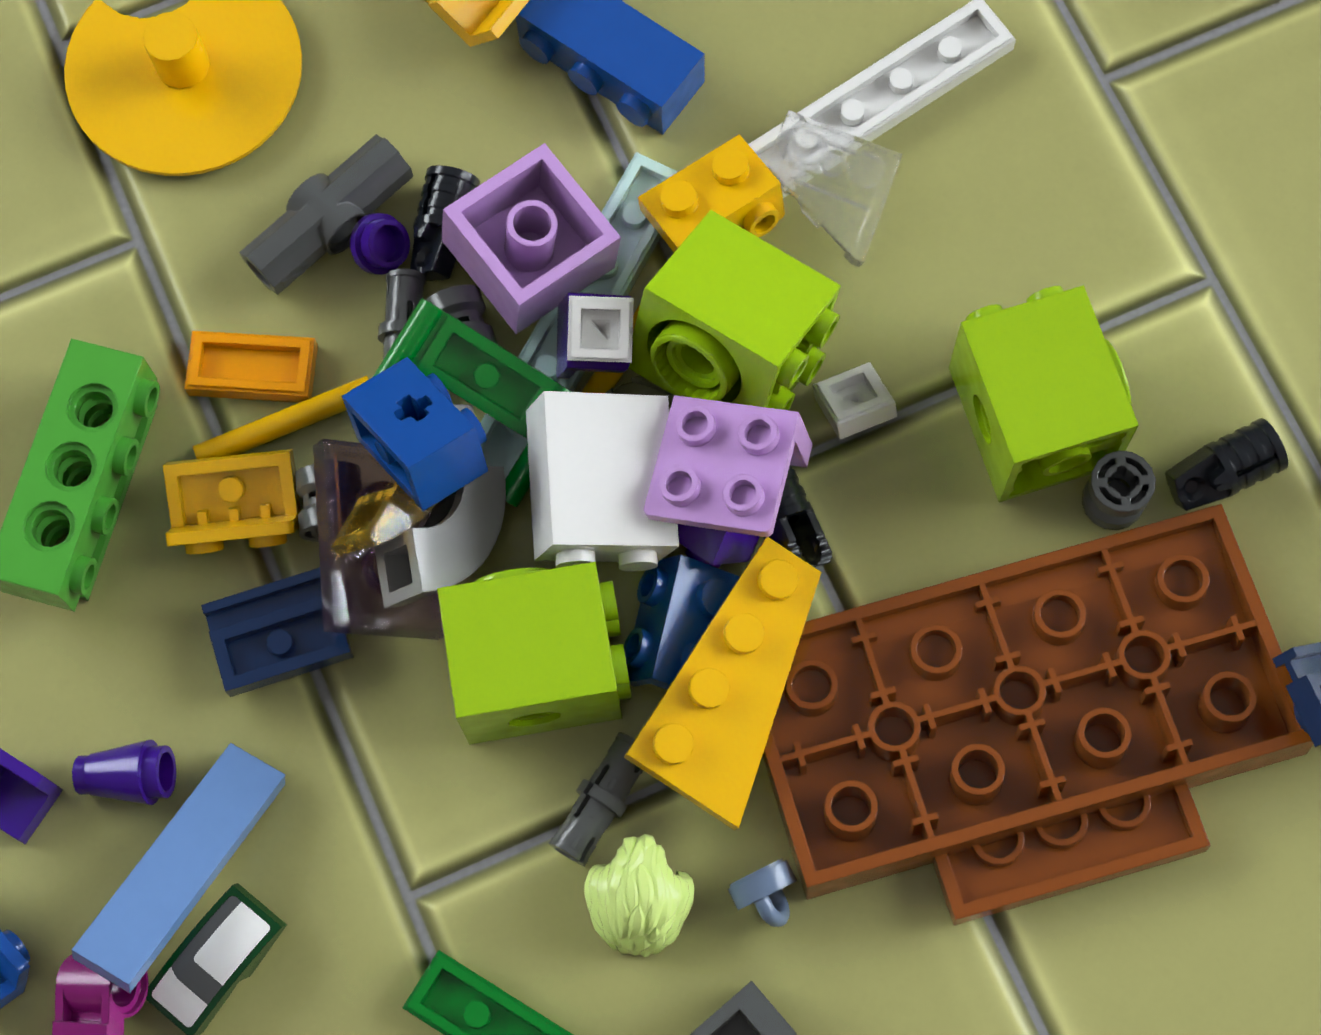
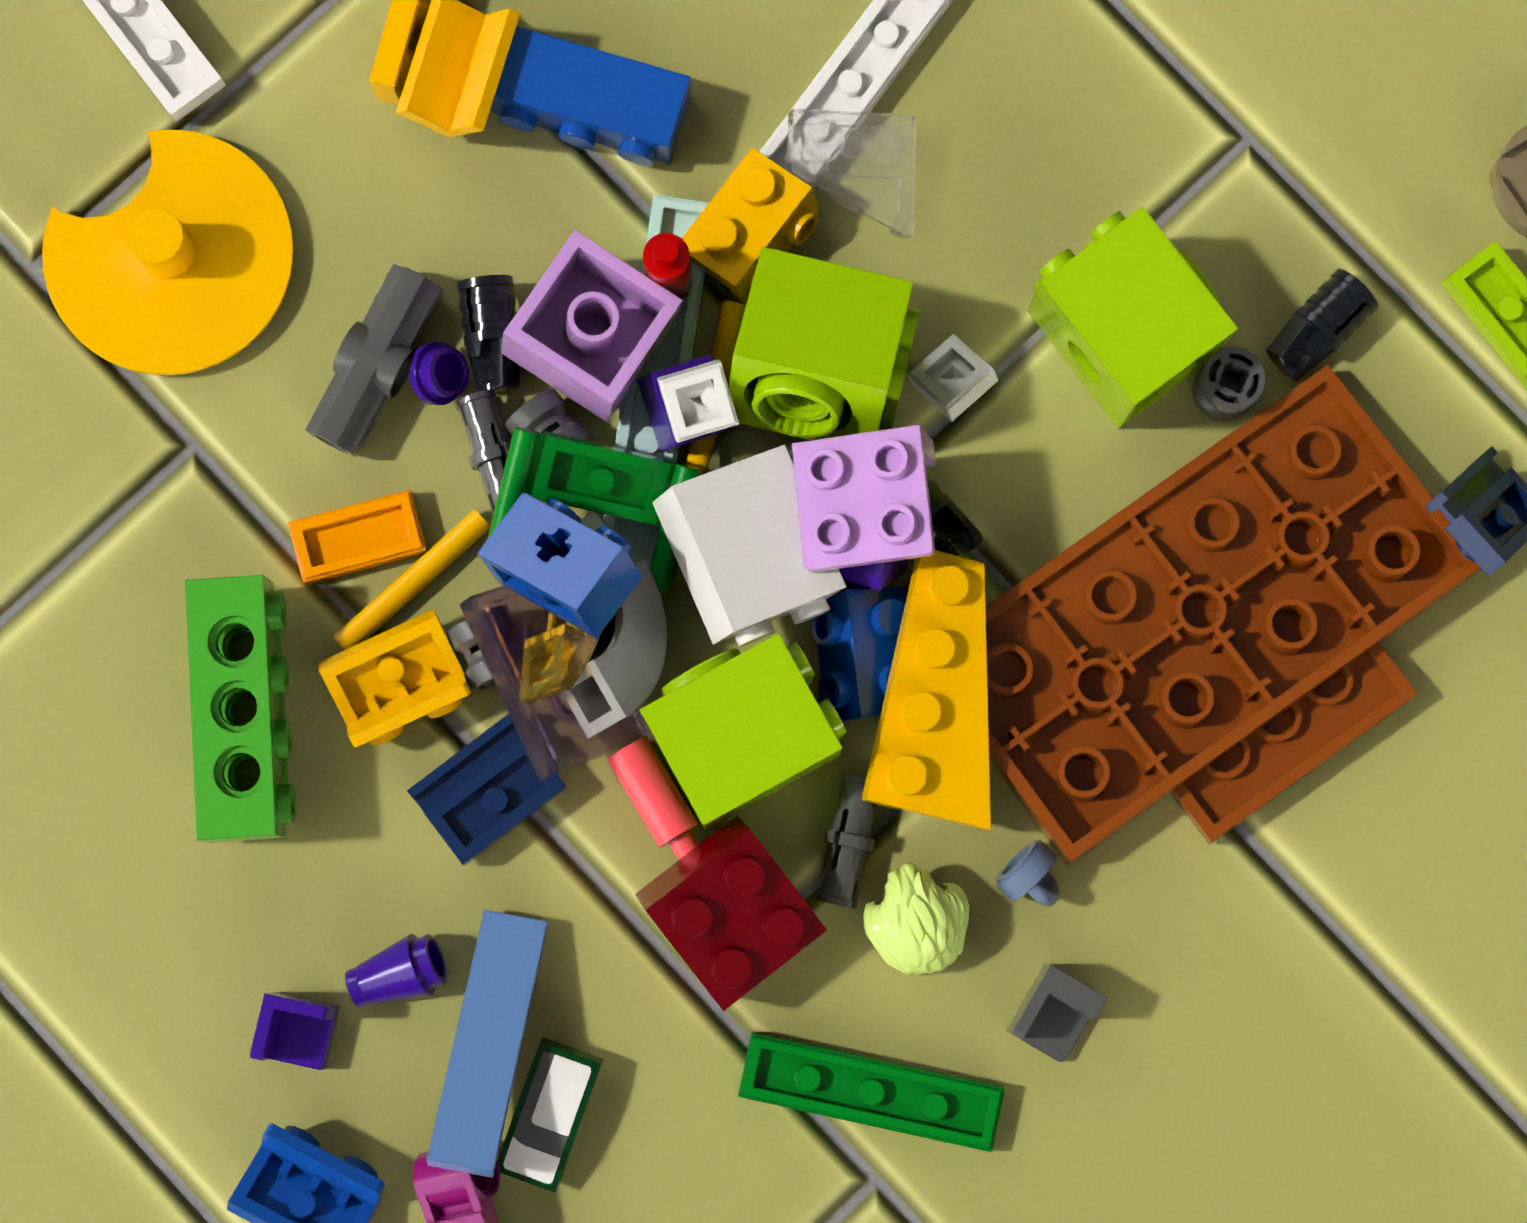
camera: 25 degrees left, 10 degrees up
none -> coral cylinder [607,736,699,860]
none -> dark red brick [635,815,827,1011]
none -> red cylinder [643,233,692,299]

